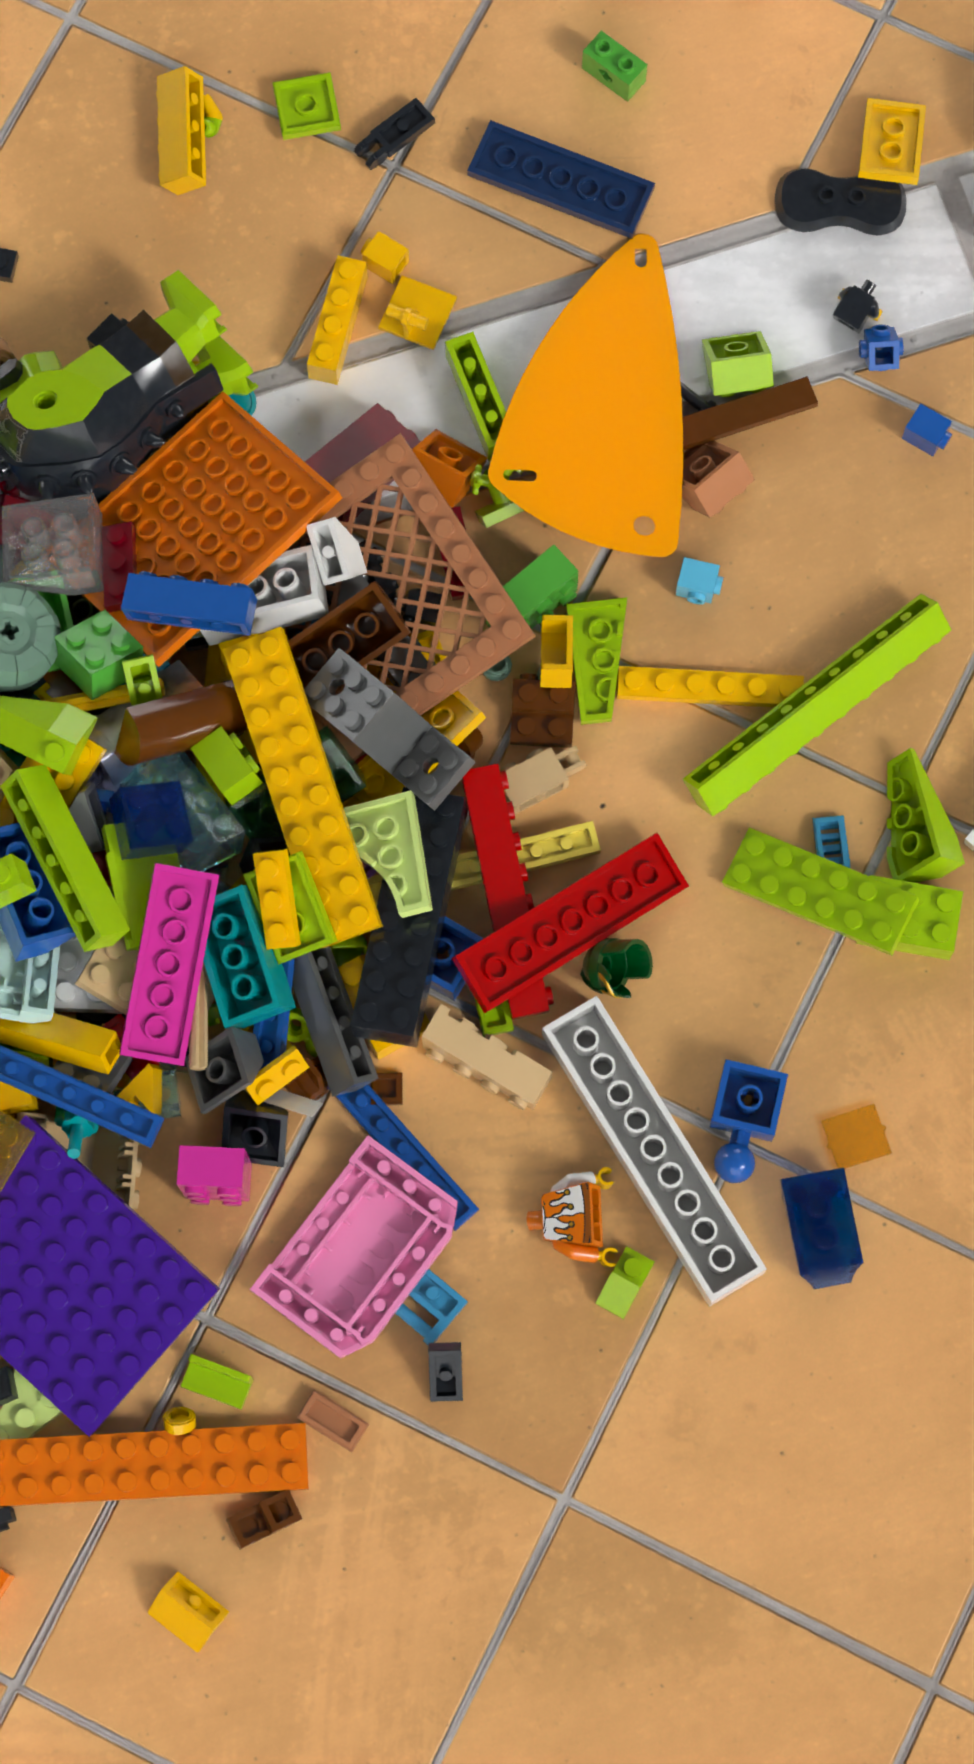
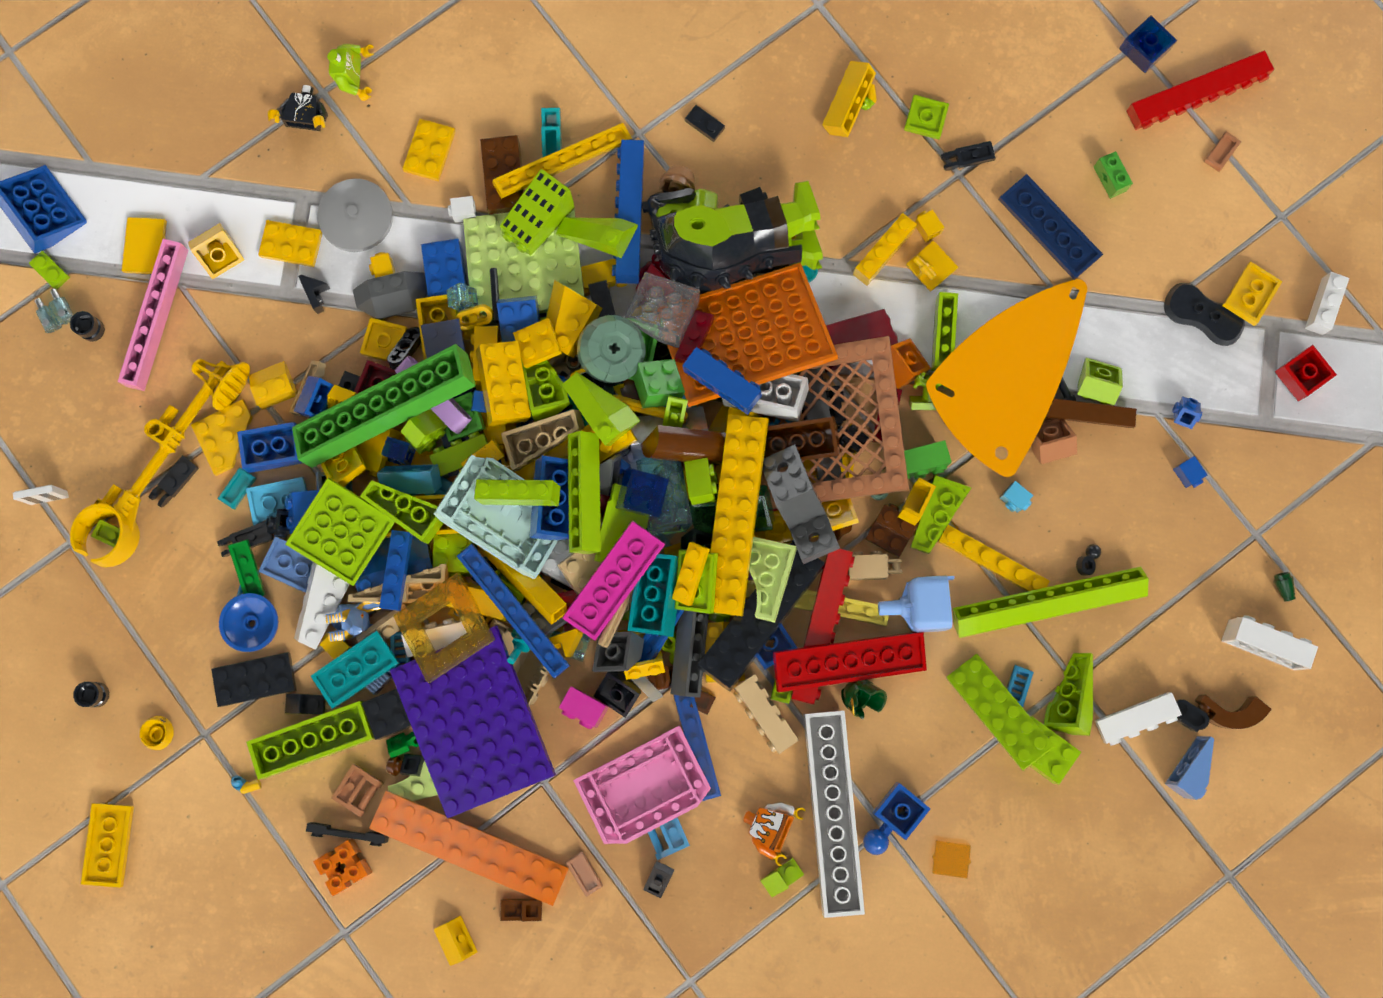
camera: 25 degrees right, 5 degrees up
yellow tile [163,1407,196,1435] -> none
lime panel [180,1354,254,1410] -> none
white slope [306,517,367,586] -> none
clear blue slope [780,1168,864,1289] -> none
black piece [833,279,883,334] -> none
none -> light blue piece [878,575,955,632]
none -> black plate [1076,544,1101,576]

